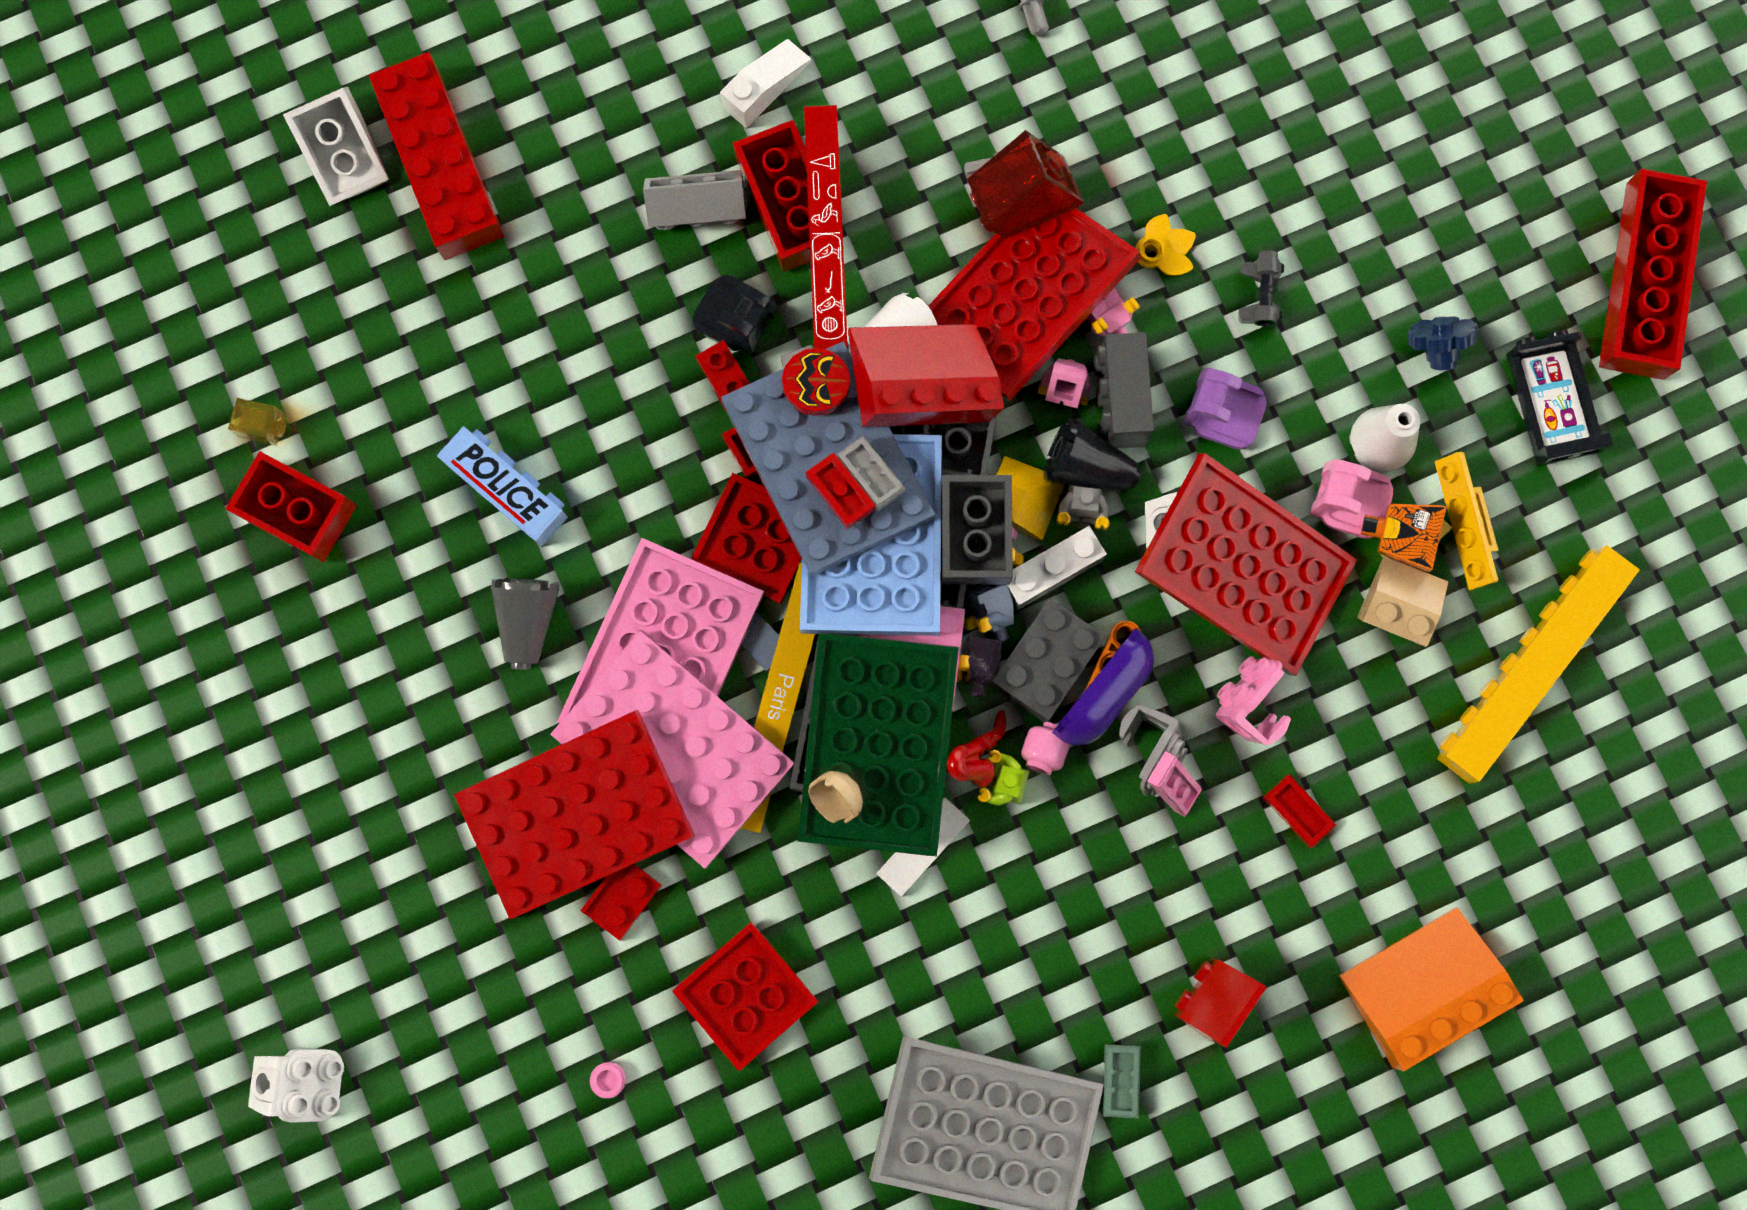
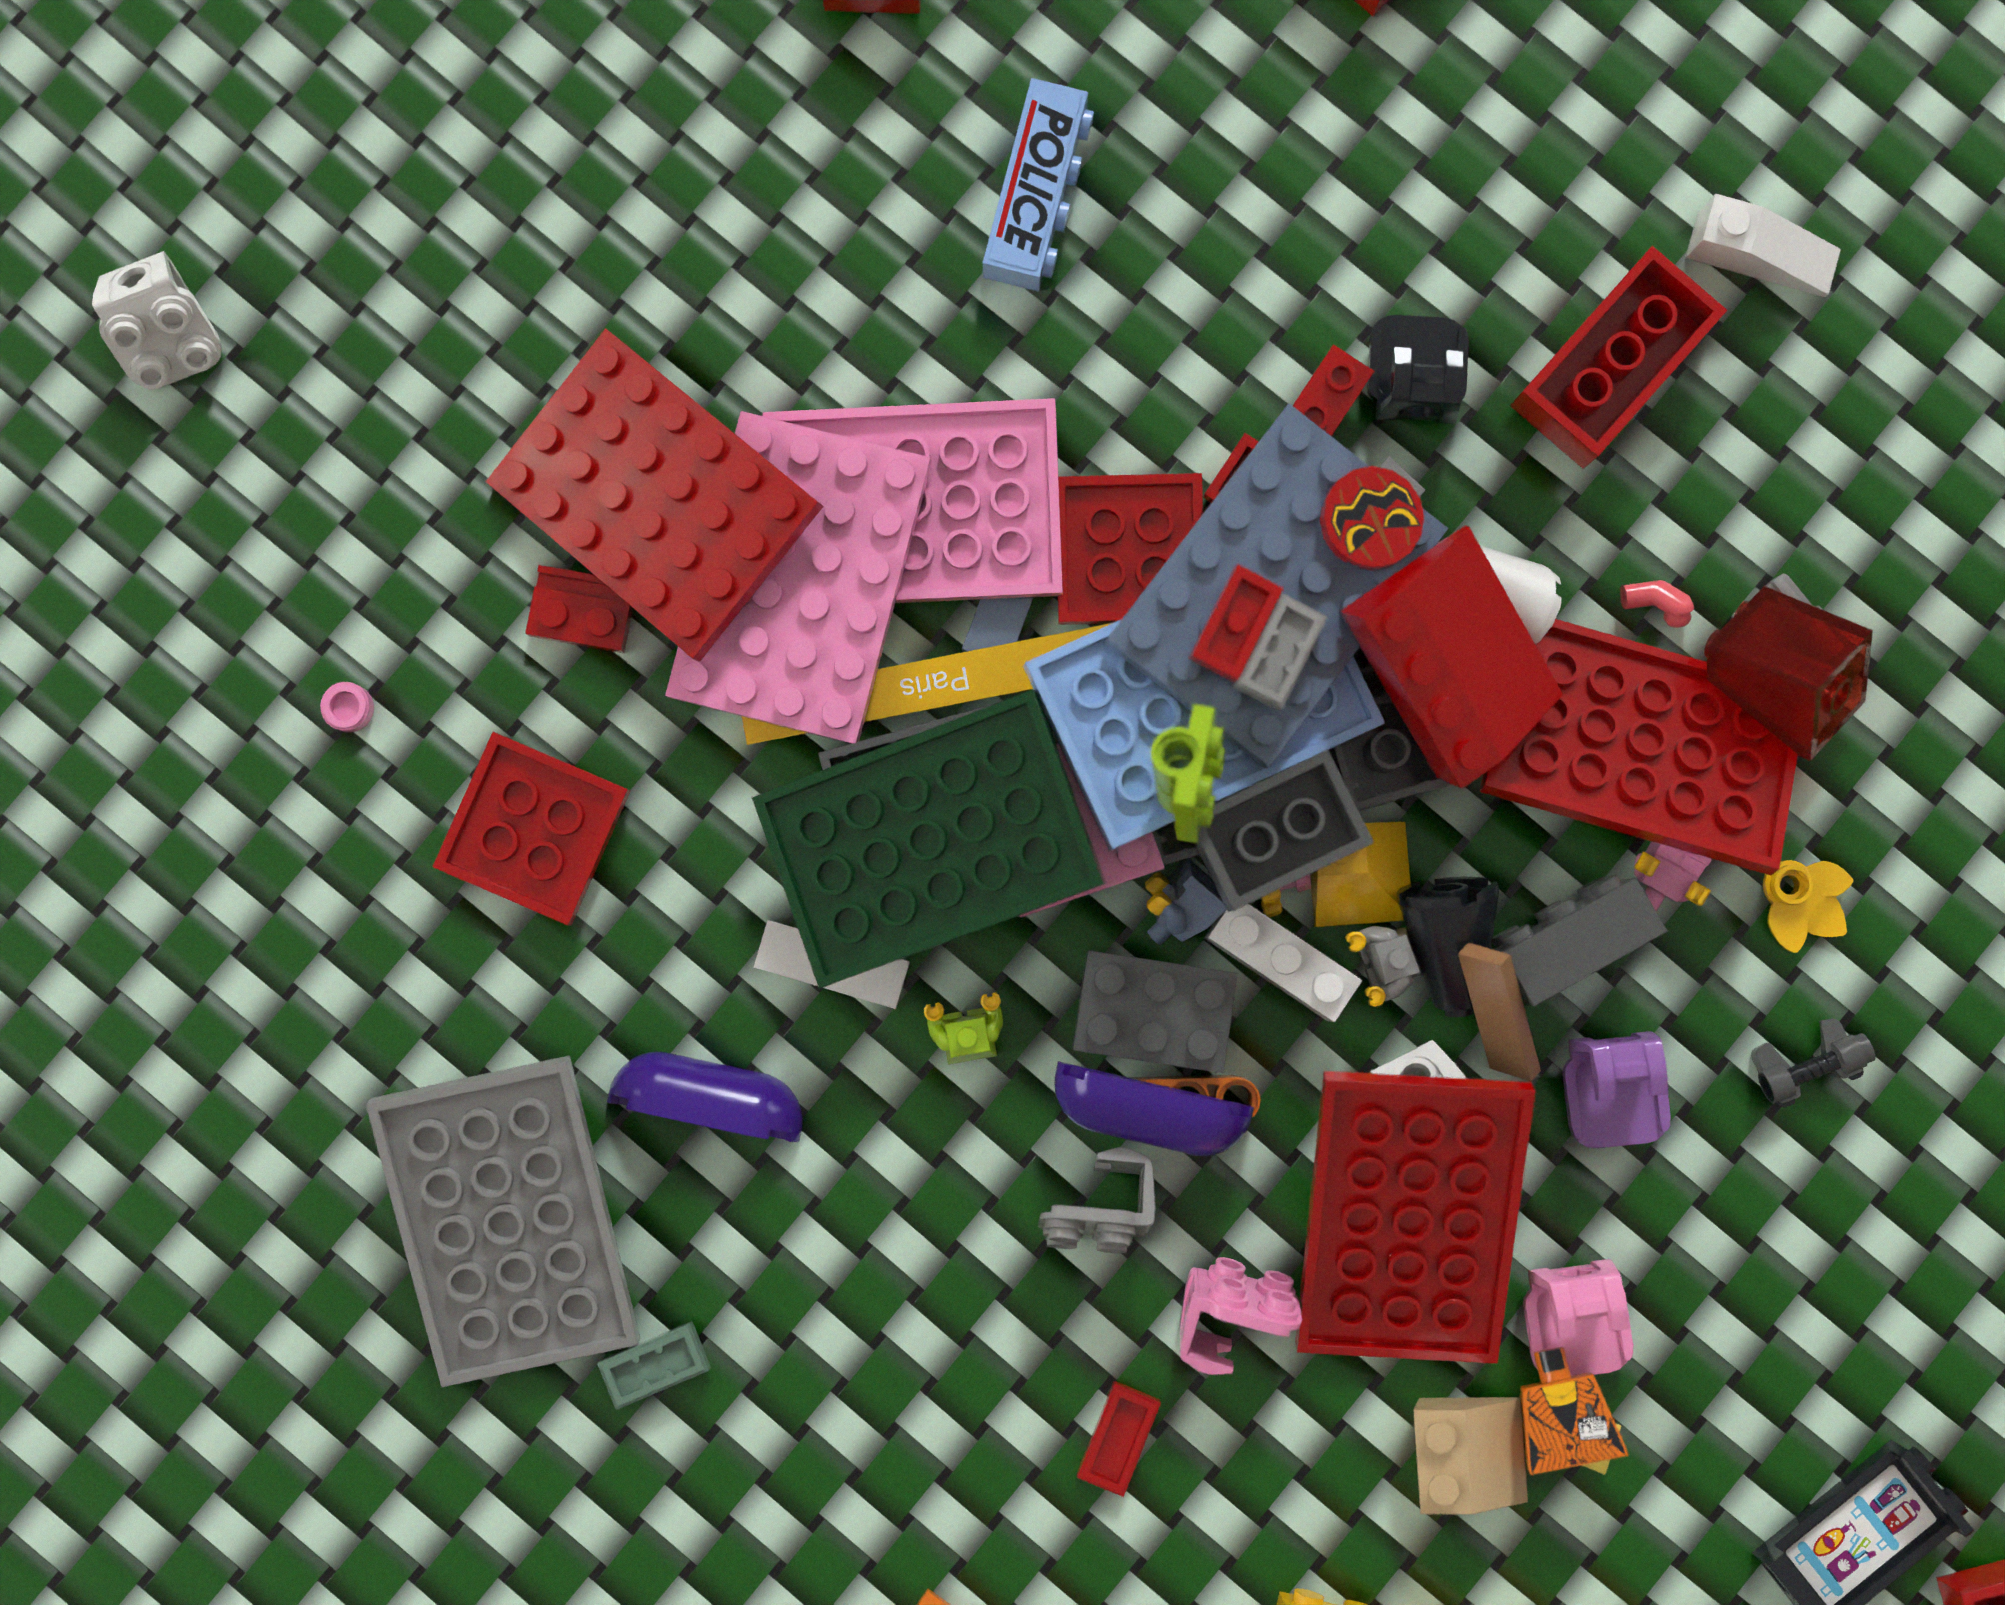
camera: 65 degrees right, 5 degrees up
dark grey cone [491,578,559,670] -> none
light grey brick [643,170,746,230] -> none
red tile [804,105,848,349] -> none
tan hair [808,771,863,823] -> none
red piece [946,710,1006,788] -> none
clear purple piece [956,636,1002,697] -> none
bright pink head [1021,722,1070,775] -> none
bright pink piece [1038,358,1091,408] -> none
bright pink tile [1147,751,1202,817] -> none
red slope [1174,959,1267,1048] -> none
white cone [1349,404,1420,472] -> none
dark blue plant [1408,316,1478,370] -> none
yellow bracket [1435,452,1499,590] -> none
none -> dark purple brick [607,1052,803,1142]
none -> lime plate [1151,704,1225,843]
none -> medium nougat tile [1458,943,1541,1082]
none -> coral arm [1620,580,1694,628]

